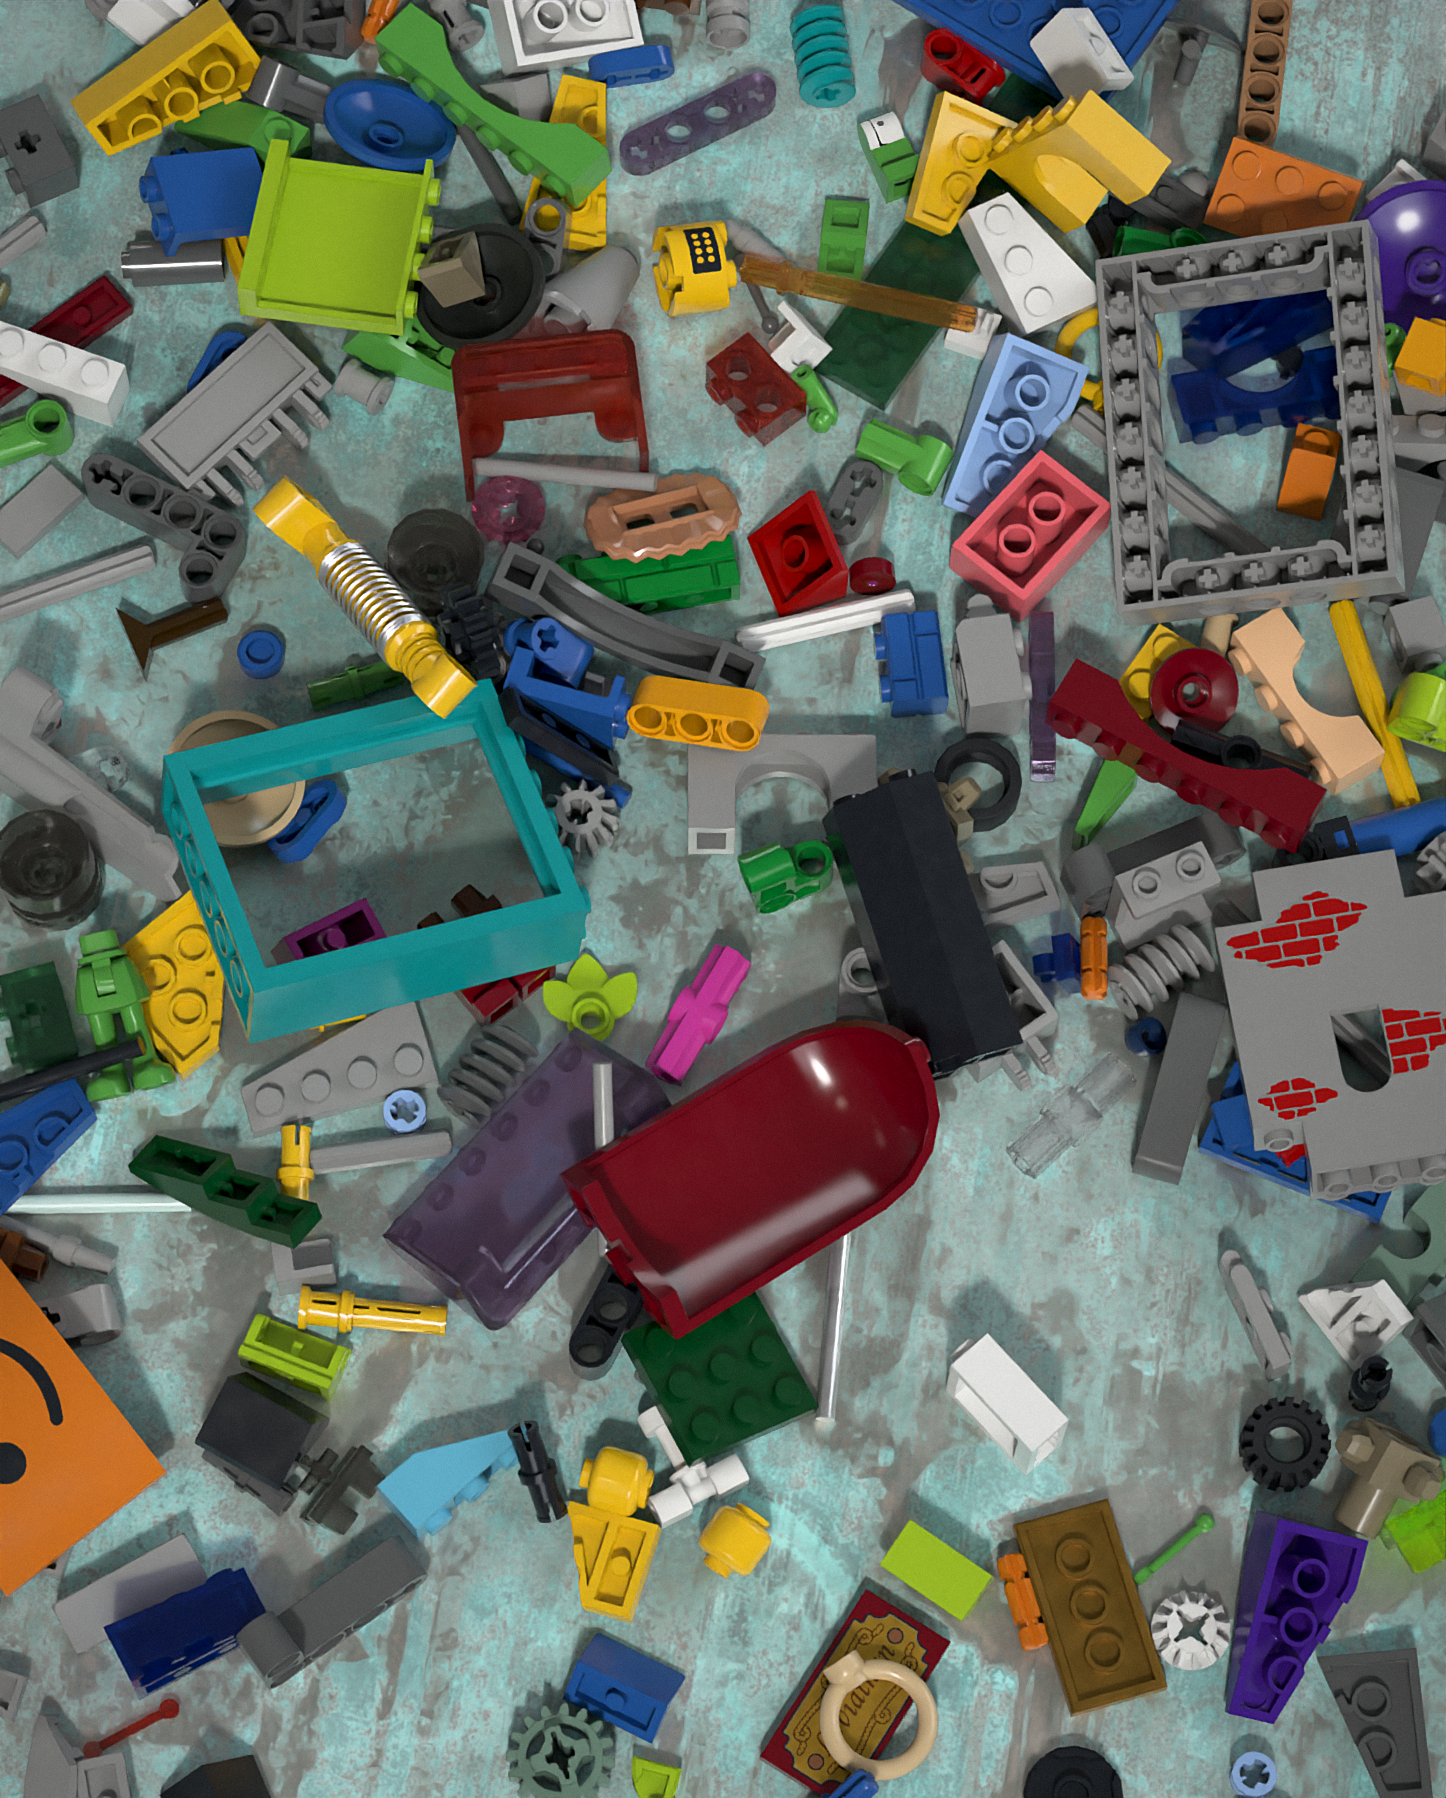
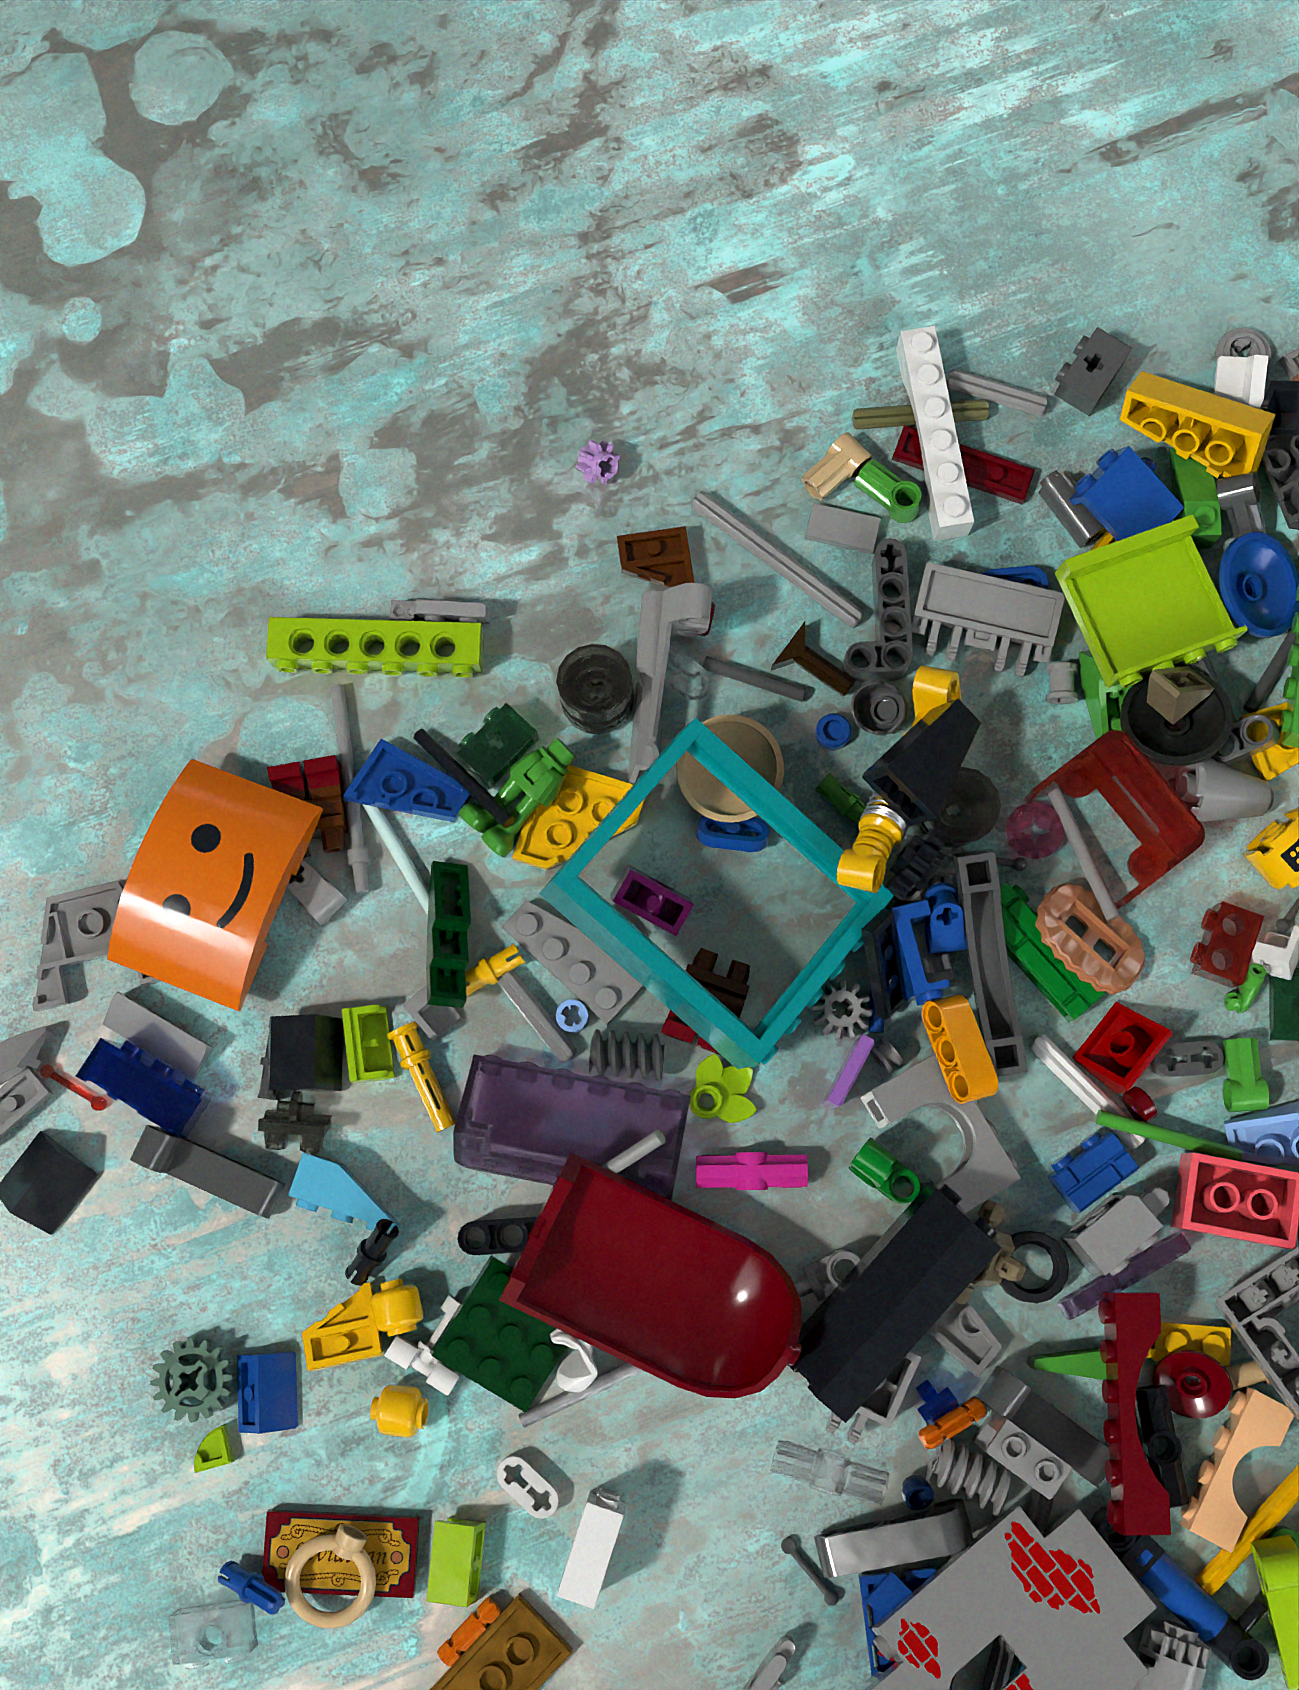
camera: 65 degrees right, 10 degrees up
none -> white beam [497,1454,560,1519]
none -> white piece [550,1329,598,1393]
none -> dark grey bar [702,656,806,702]
none -> dark grey hinge [781,1537,839,1606]
none -> medium lavender tile [821,1034,875,1110]
none -> dark grey hair [850,680,908,736]
none -> black slope [862,698,981,826]
none -> light grey bush [870,1037,904,1074]
none -> bright green bar [1095,1110,1242,1161]

